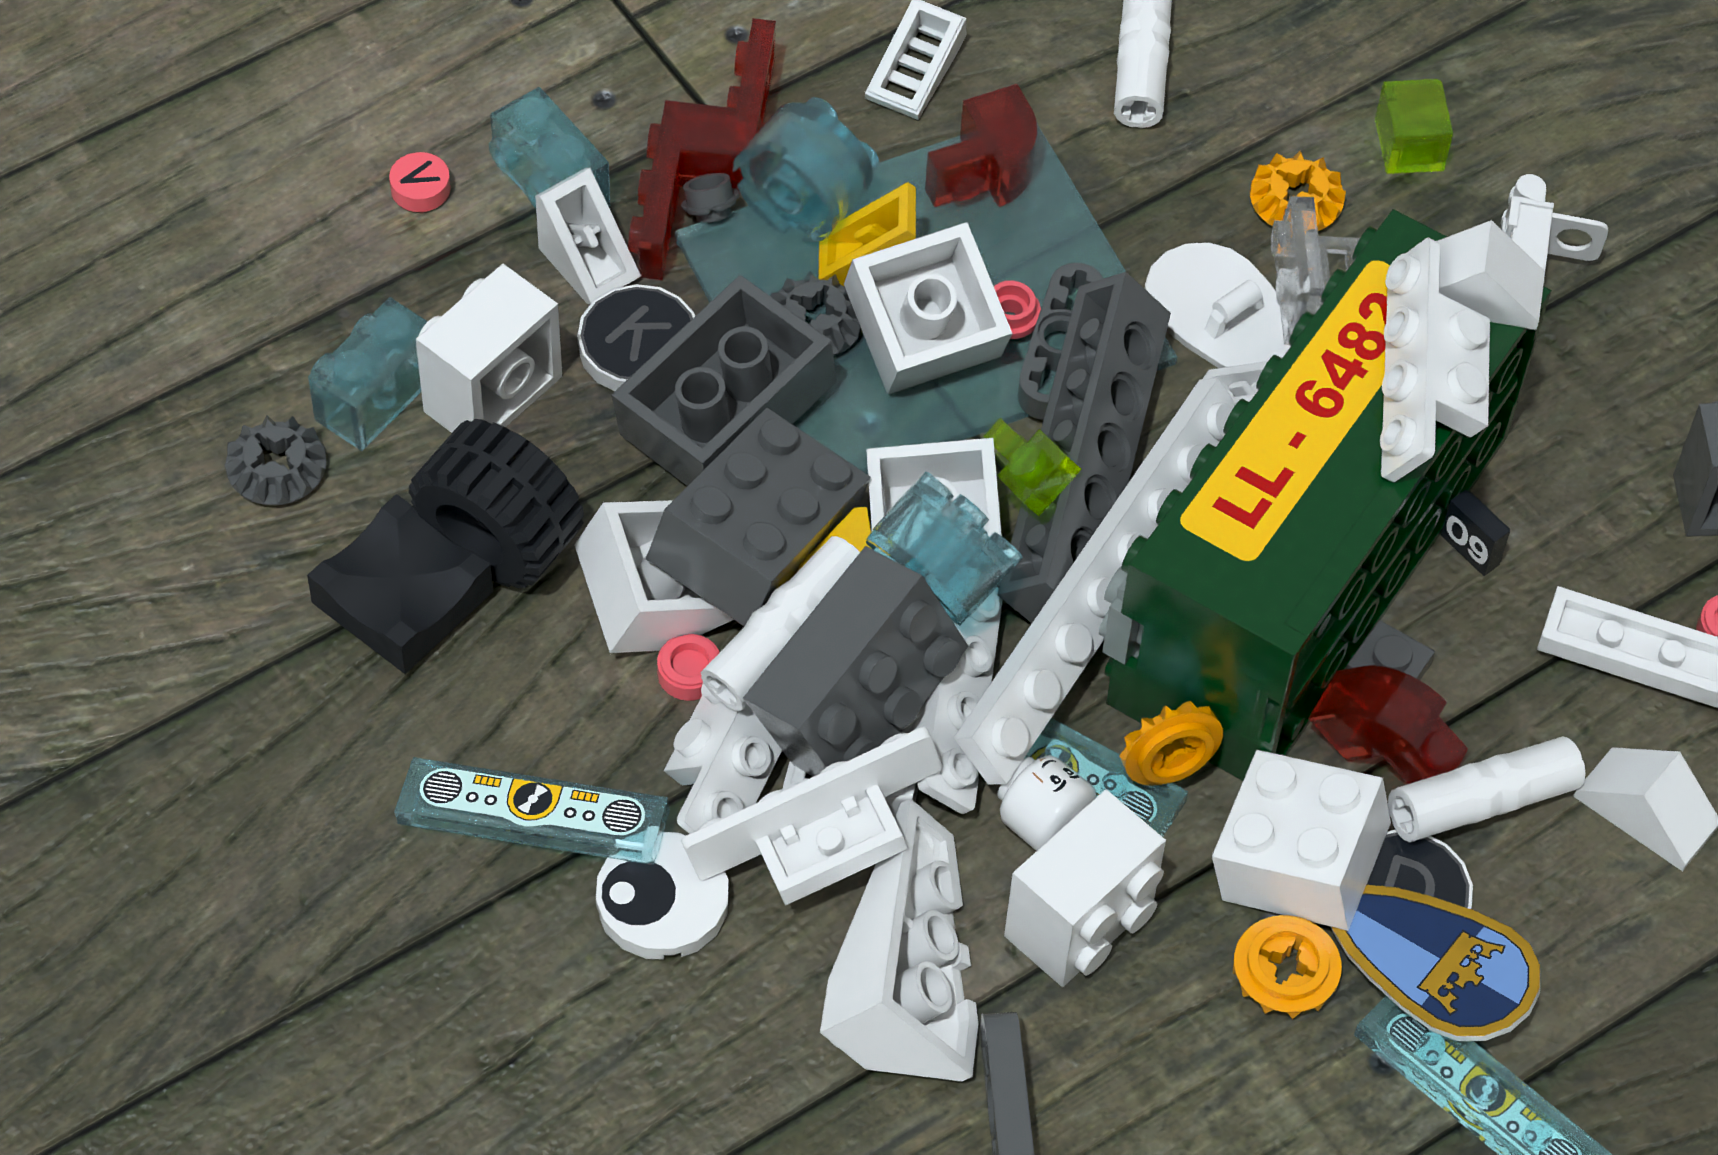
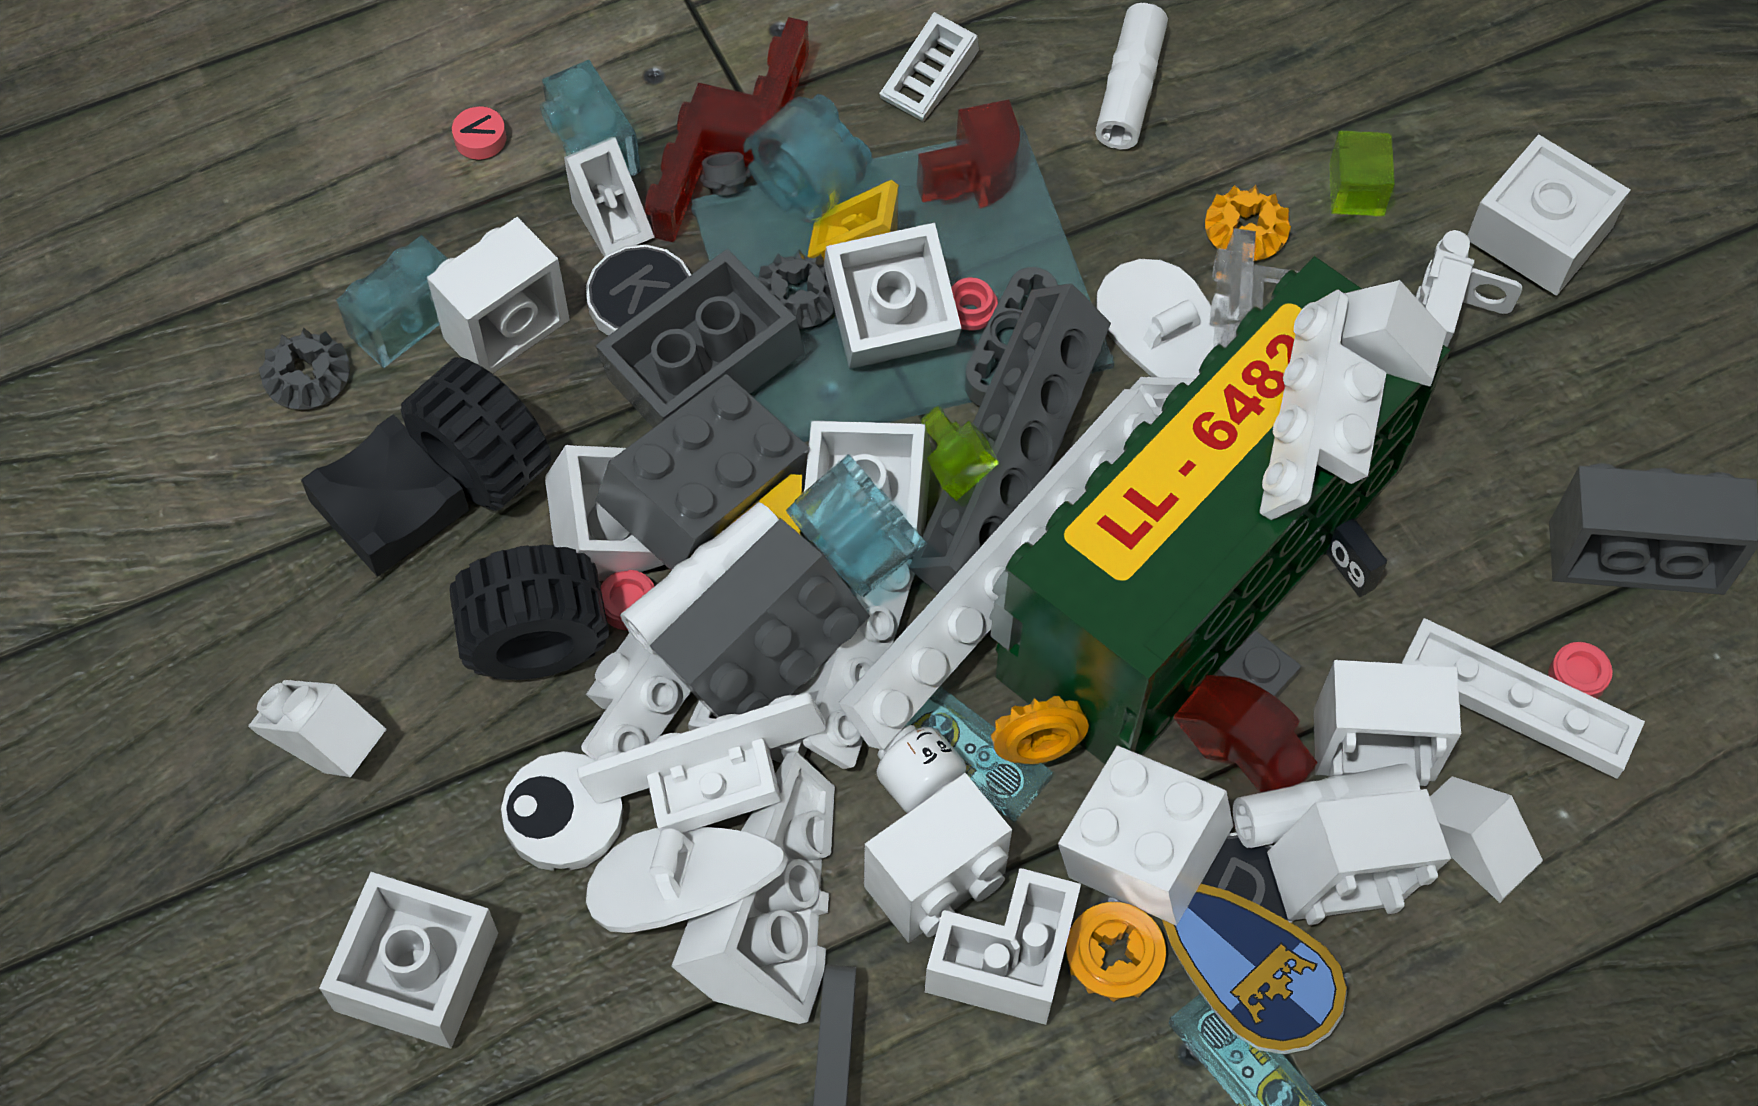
camera: 10 degrees right, 5 degrees up
tile [394,757,670,865] -> none
none -> white slope [248,680,386,777]
none -> white brick [319,872,498,1049]
none -> black tyre [449,544,609,680]
none -> white shield [586,827,787,933]
none -> white brick [925,868,1081,1025]
none -> white container [1267,789,1451,925]
none -> white container [1314,660,1461,786]
none -> white container [1468,134,1631,296]

